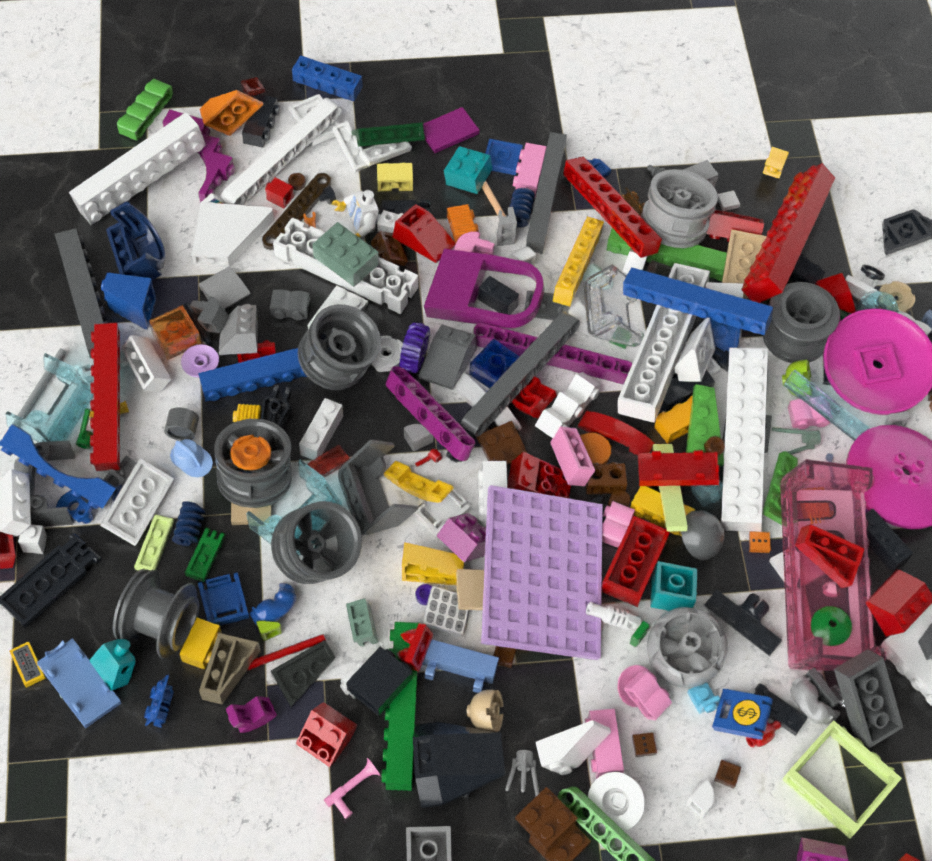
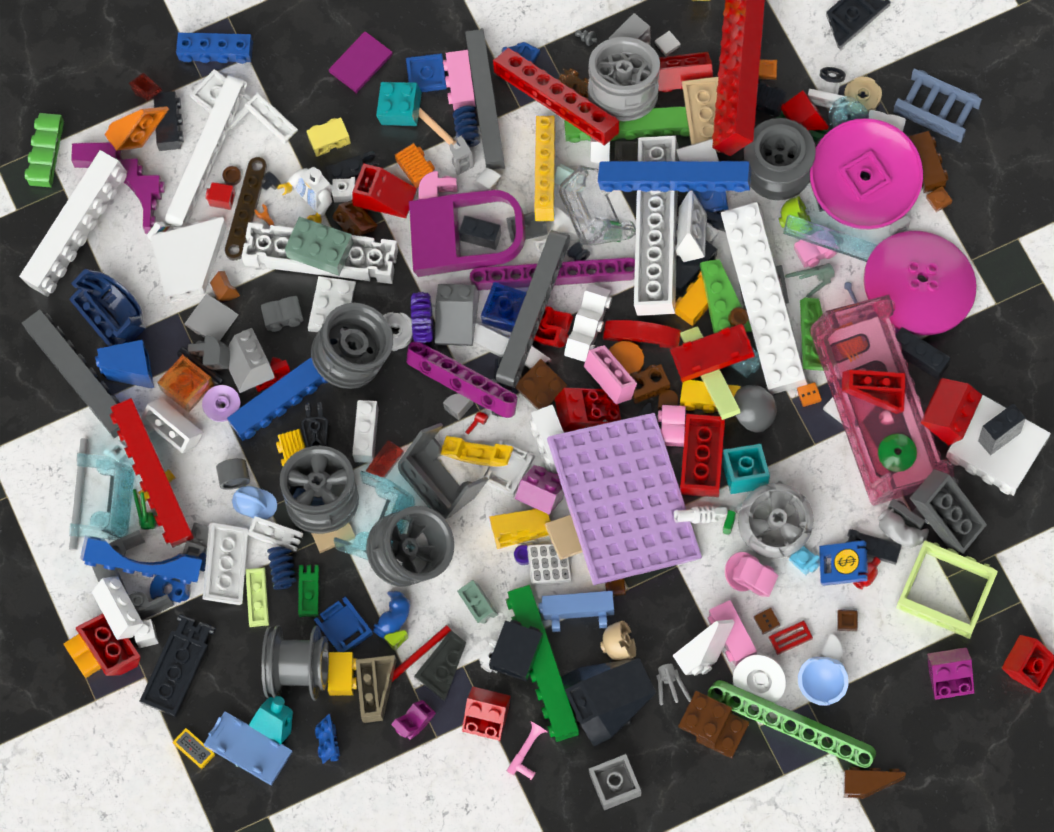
camera: 10 degrees left, 10 degrees up
orange tile [230,435,271,470] -> none
dark green fence [351,122,425,147] -> none
white tile [359,142,412,166] -> none
red tile [397,624,433,671] -> none
black plate [704,589,782,657] -> none
none -> dark orange tile [210,271,240,302]
none -> white hinge [247,516,303,552]
none -> black wheel [566,241,590,261]
none -> orange tile [758,60,777,80]
none -> red tile [769,620,813,655]
none -> light blue cylinder [798,657,848,705]

